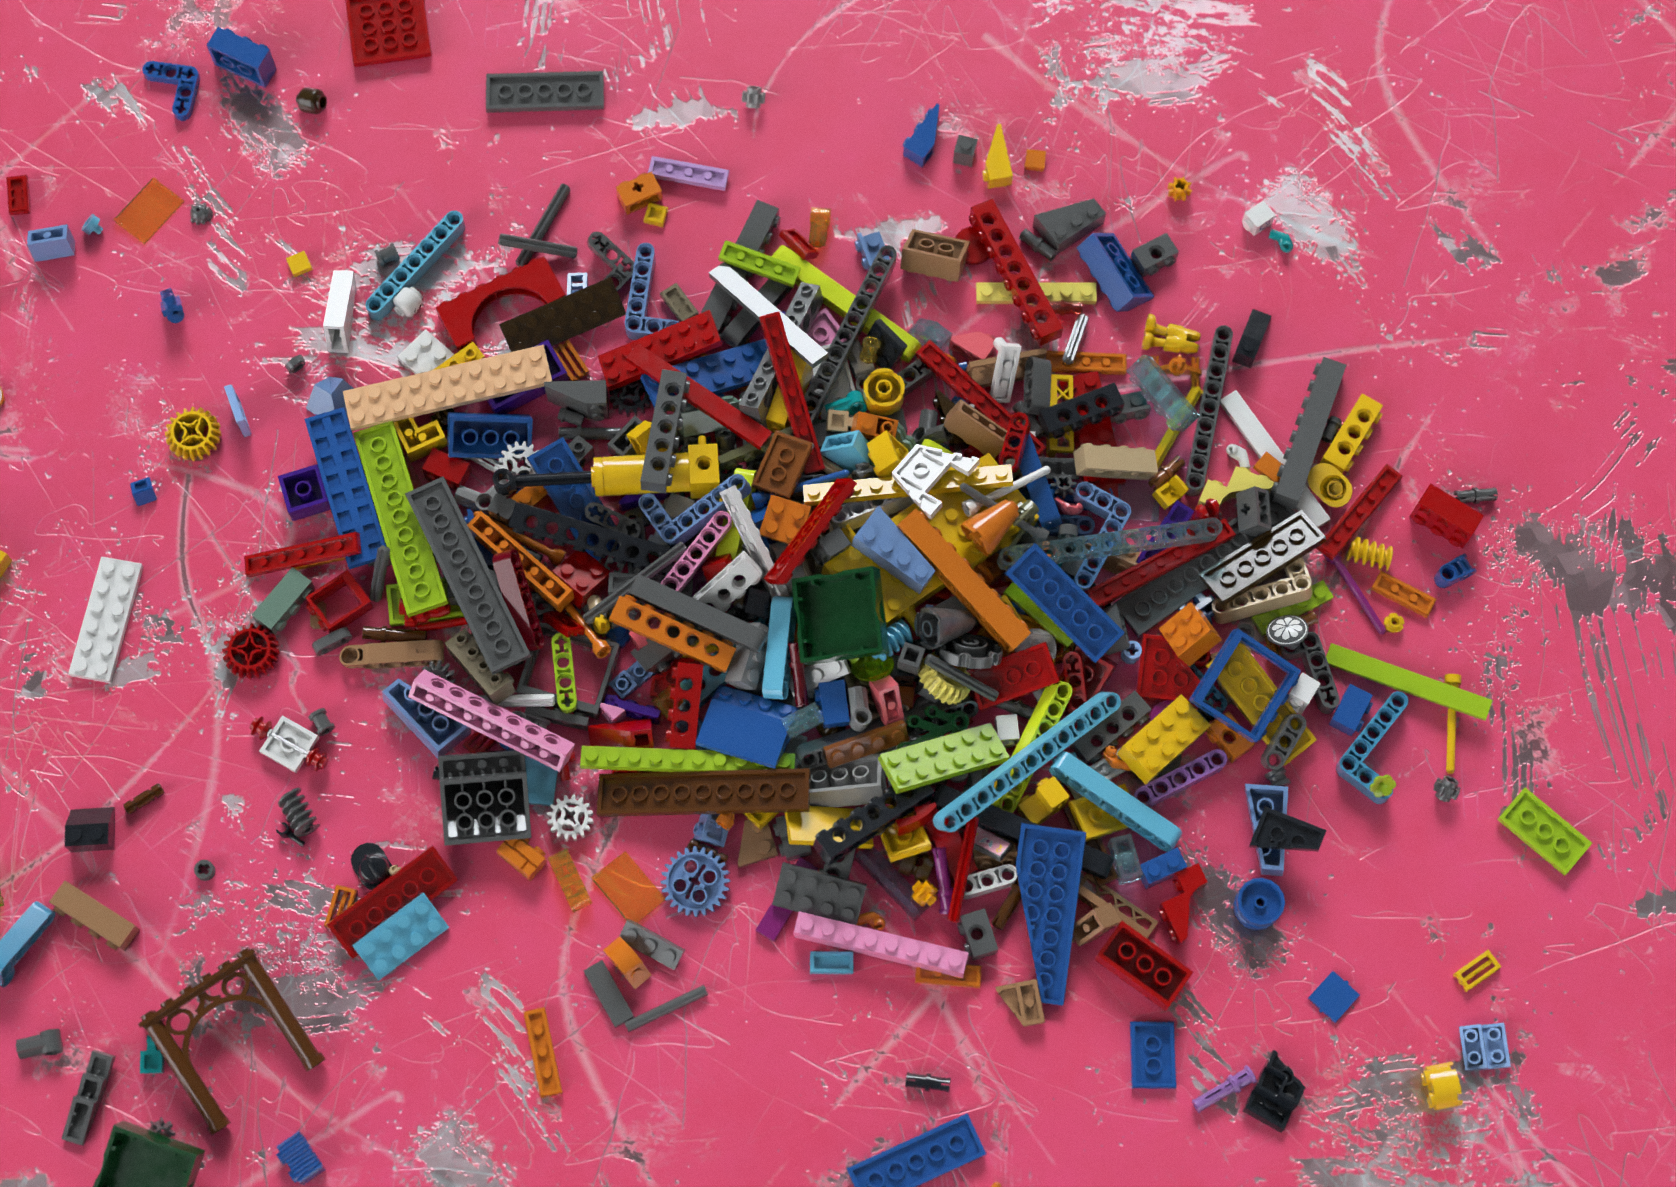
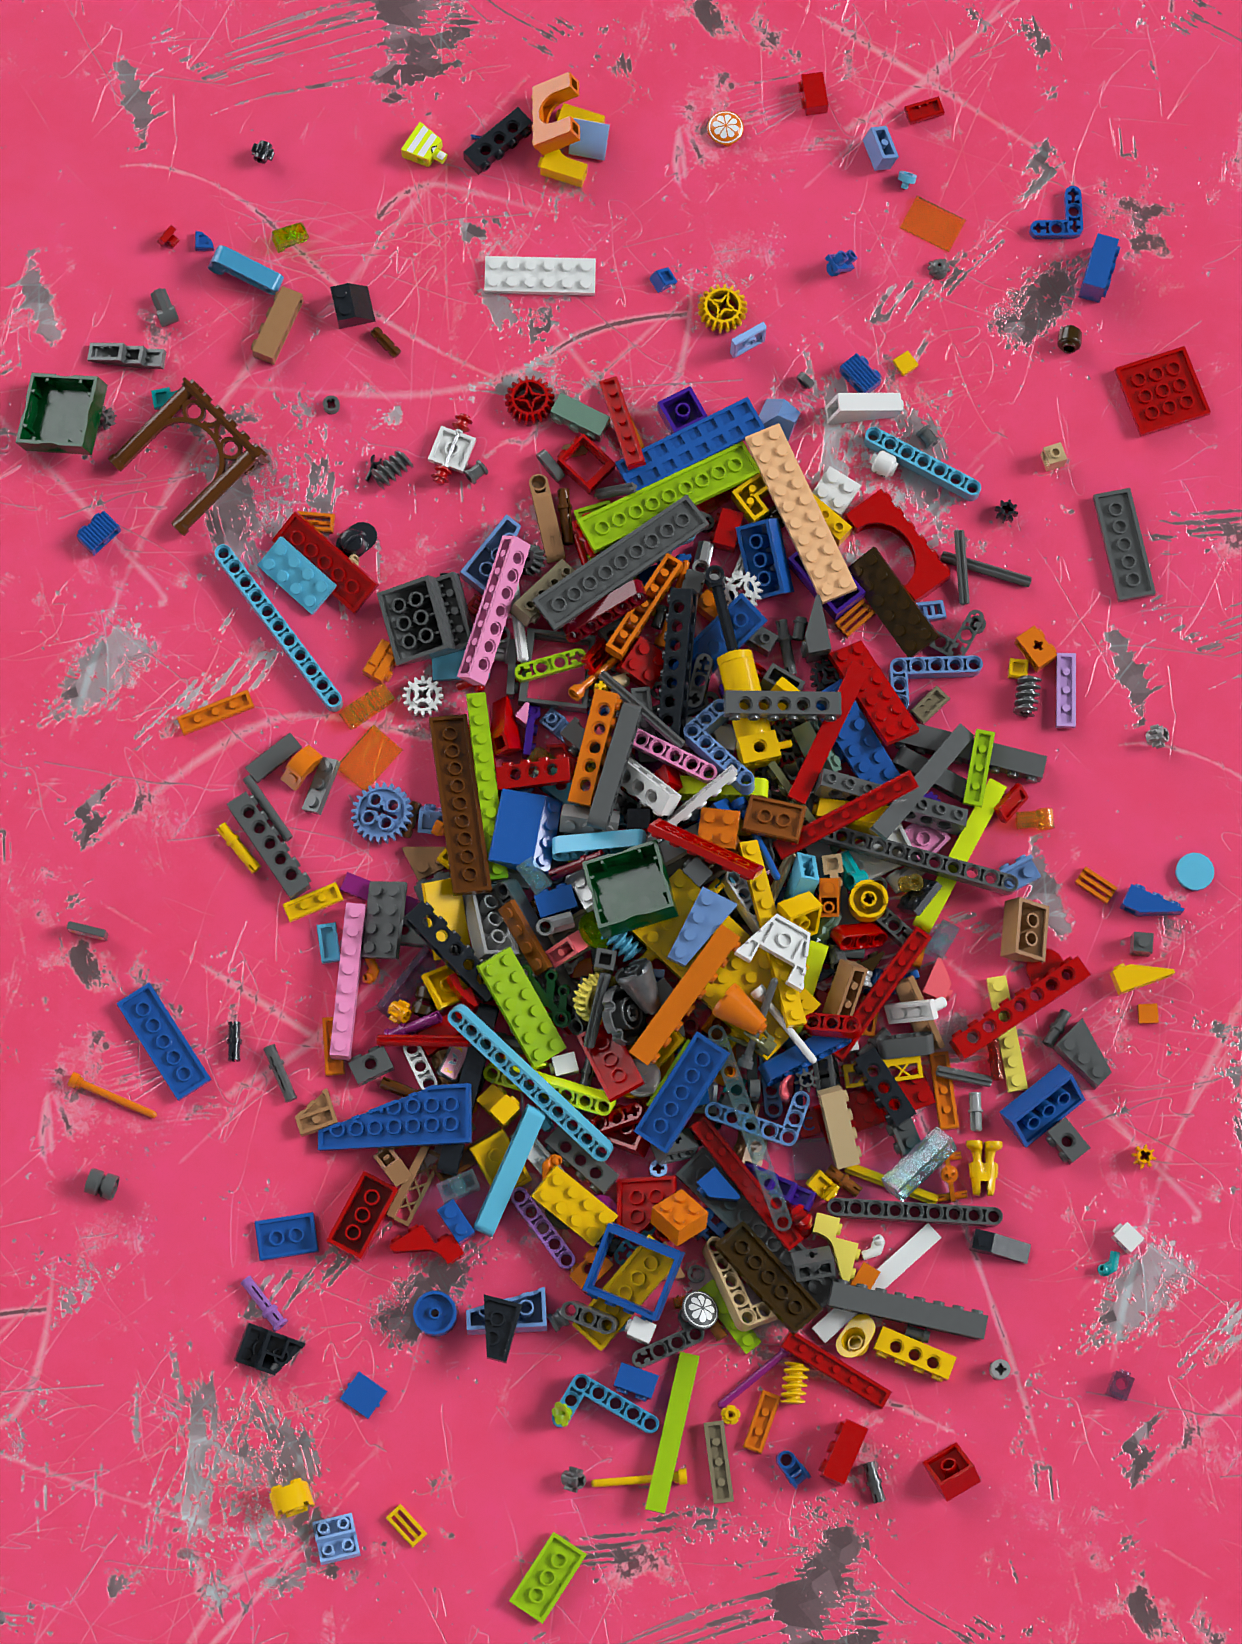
camera: 80 degrees right, 5 degrees up
dark grey gear [851,462,877,480] -> none
none -> medium azure beam [215,544,343,712]
none -> yellow pin [216,822,262,874]
none -> dark grey brick [227,792,311,900]
none -> dark grey pin [263,1044,297,1103]
none -> yellow tile [282,882,344,923]
none -> blue slope [696,1167,740,1202]
none -> dark tan plate [703,1420,734,1504]
none -> red beam [830,922,887,950]
none -> blue brick [839,353,881,393]
none -> red slope [922,1442,981,1502]
none -> light grey axle [968,1092,983,1132]
none -> light grey wheel [989,1359,1011,1380]
none -> black gear [995,499,1018,524]
none -> dark grey piece [1013,675,1042,717]
none -> tan brick [1040,442,1067,472]
none -> orange tile [1075,866,1117,904]
none -> clear purple brick [1105,1369,1135,1402]
none -> medium azure tile [1175,853,1214,891]

